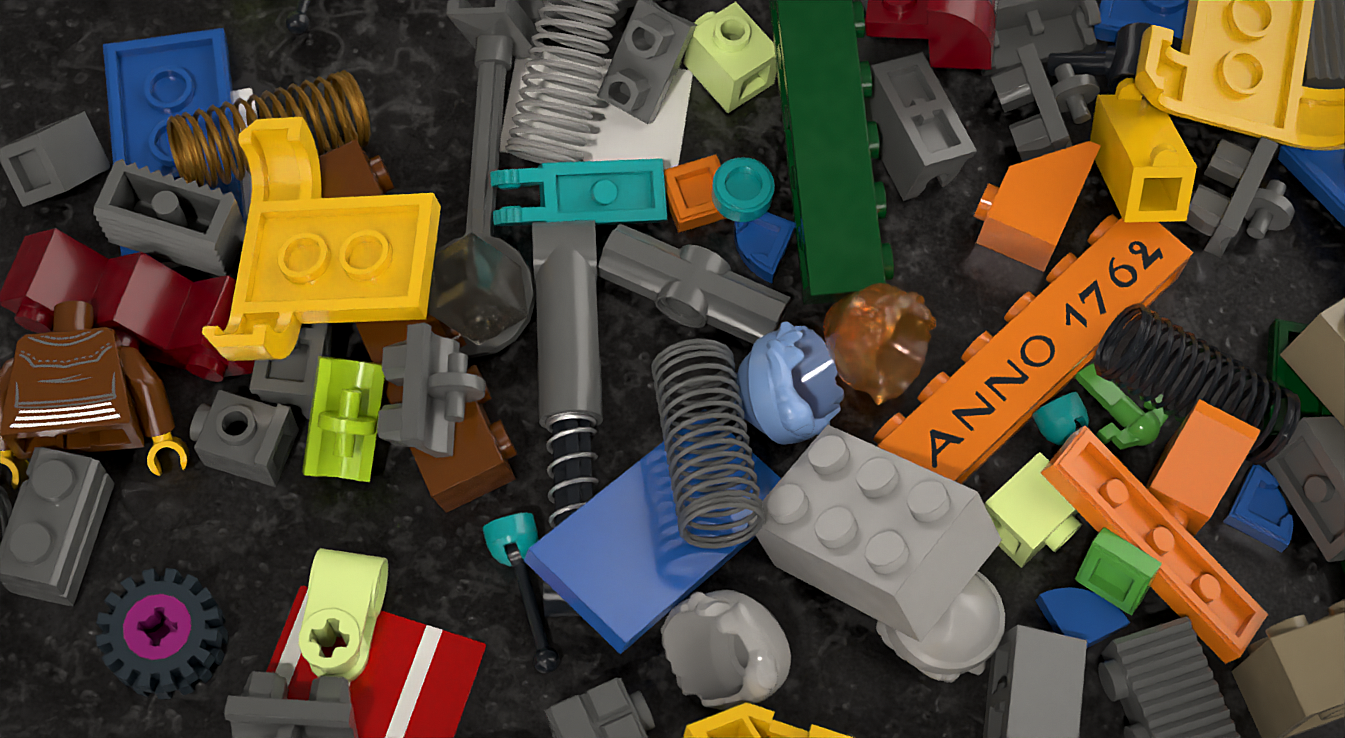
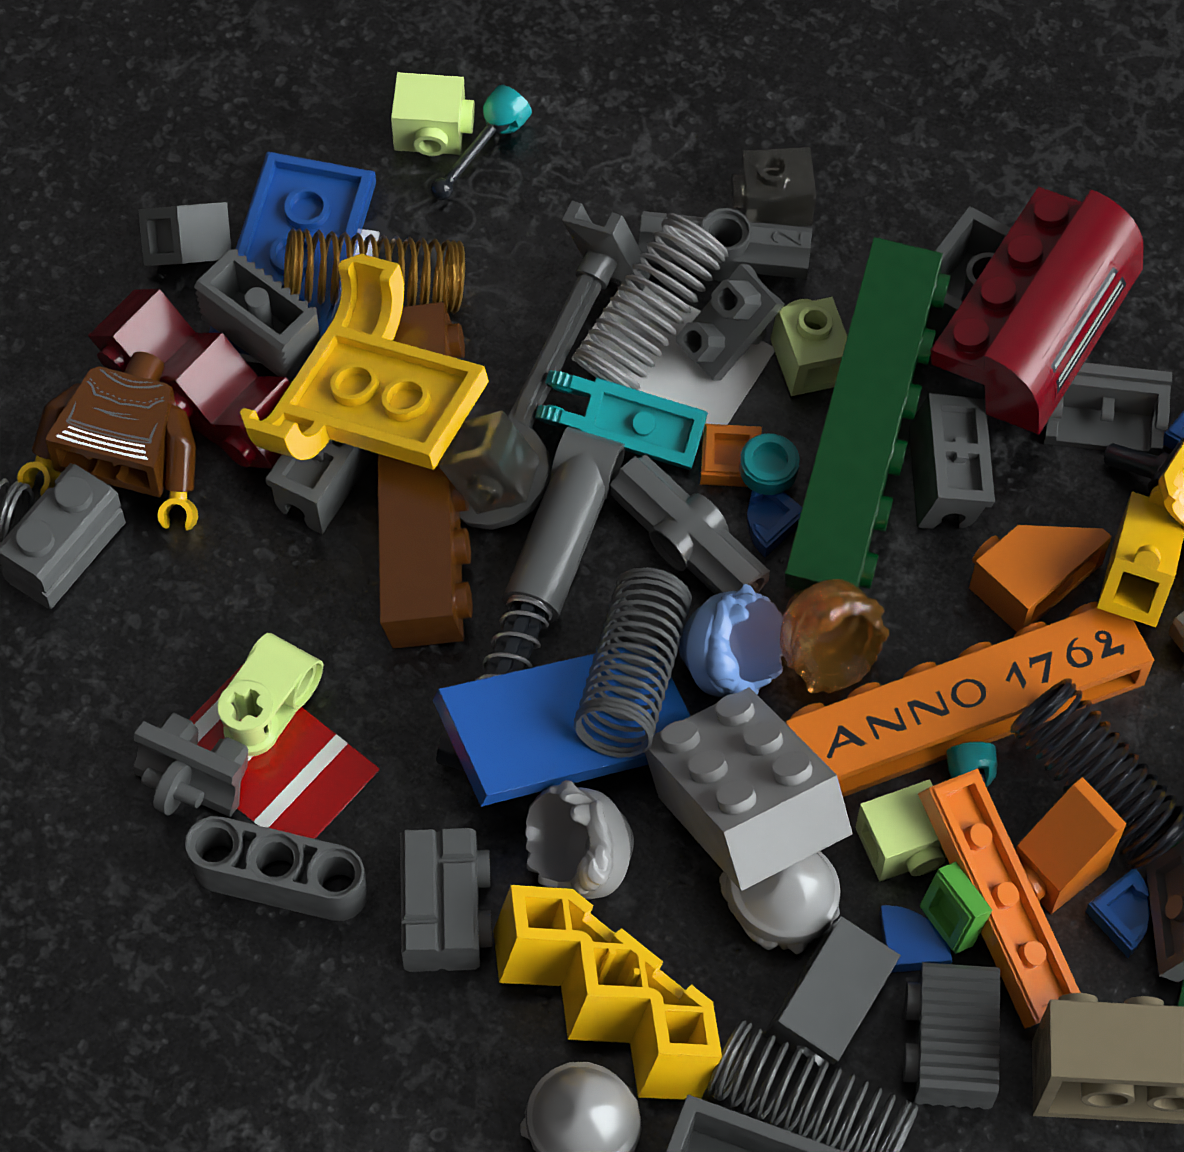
camera: 25 degrees right, 5 degrees down
black wheel [95,568,228,699] -> none
dark grey brick [190,390,299,487] -> none
lime hips [302,356,385,482] -> none
dark grey hips [377,323,486,458] -> none
hinge [482,513,560,674] -> none
dark grey hips [991,42,1100,161] -> none
bright green piece [1075,363,1169,450] -> none

